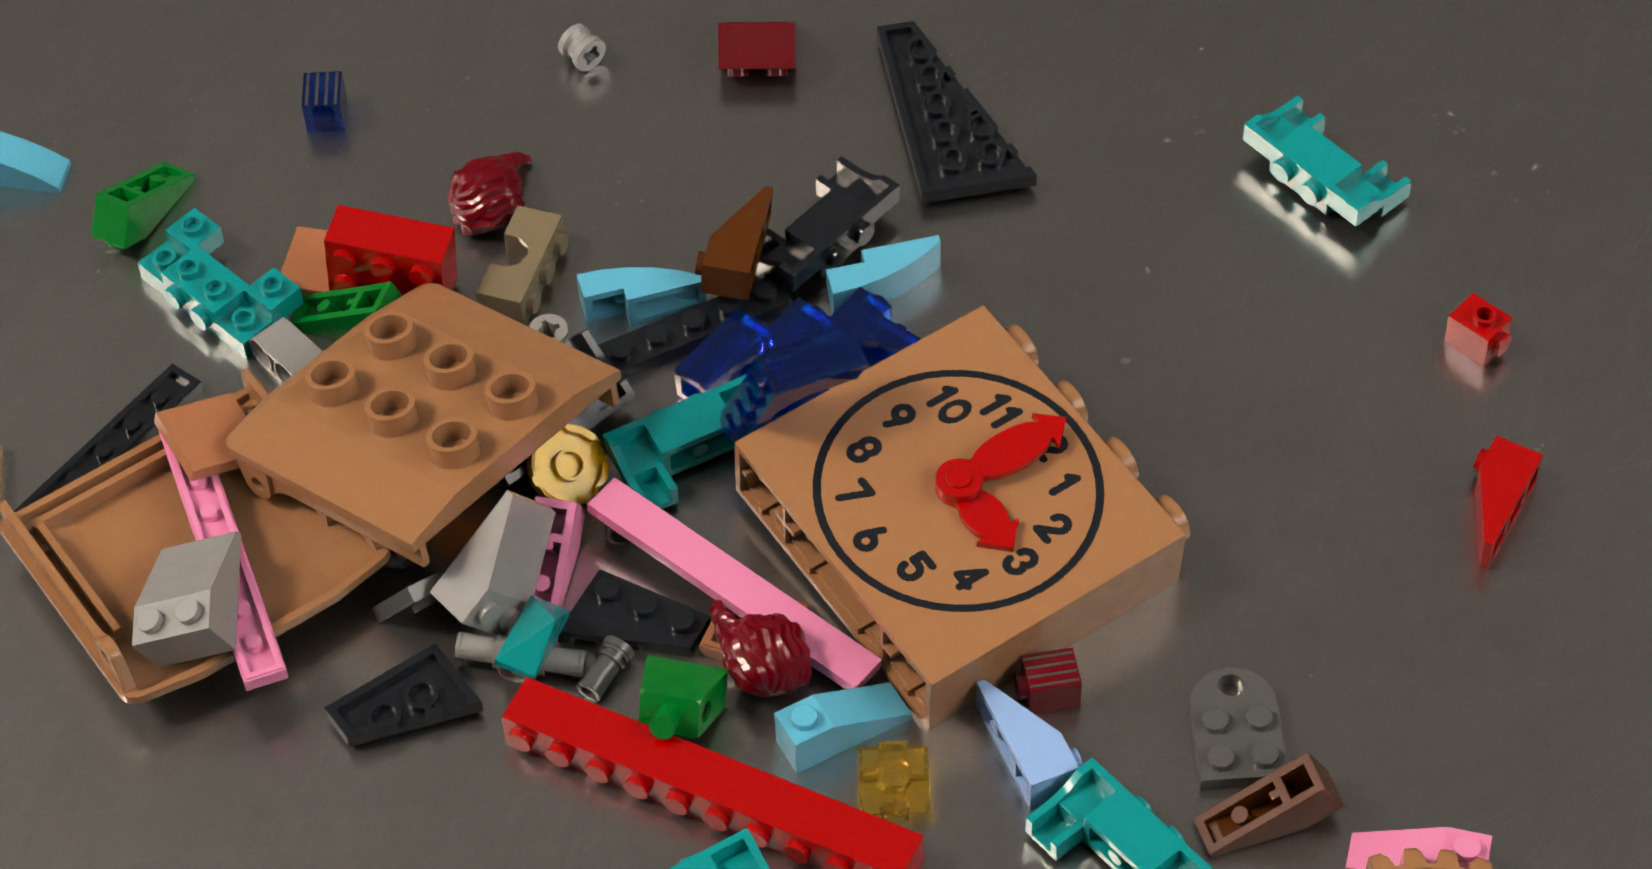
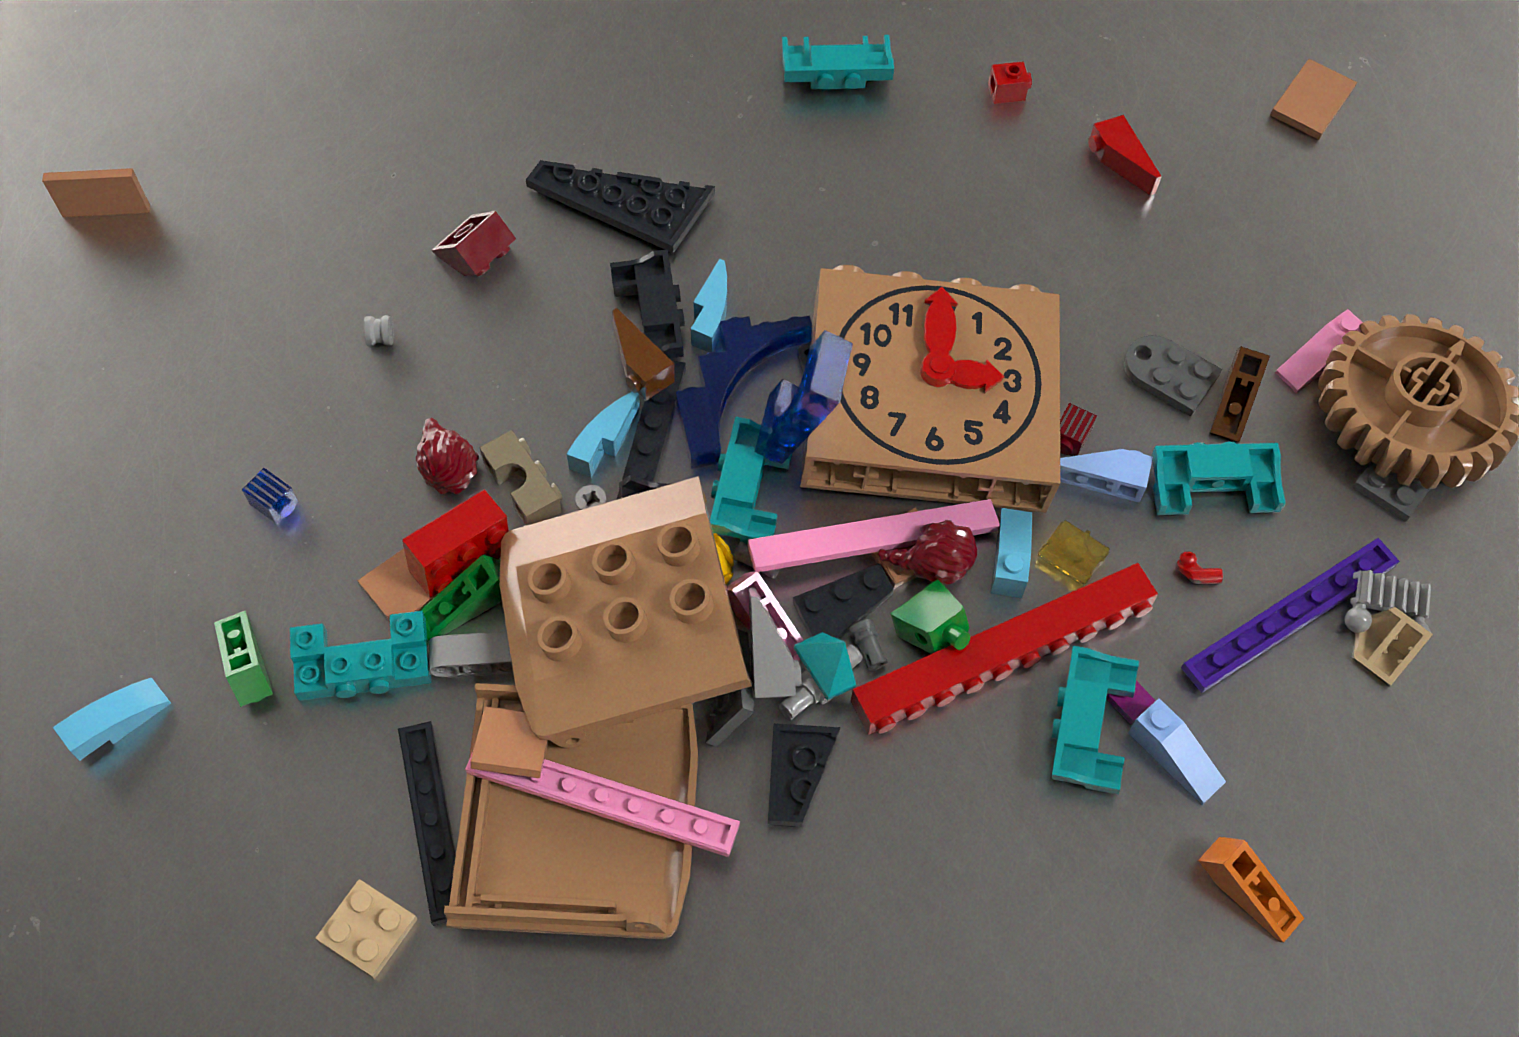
camera: 55 degrees left, 10 degrees up
light grey slope [132,531,241,667] -> none

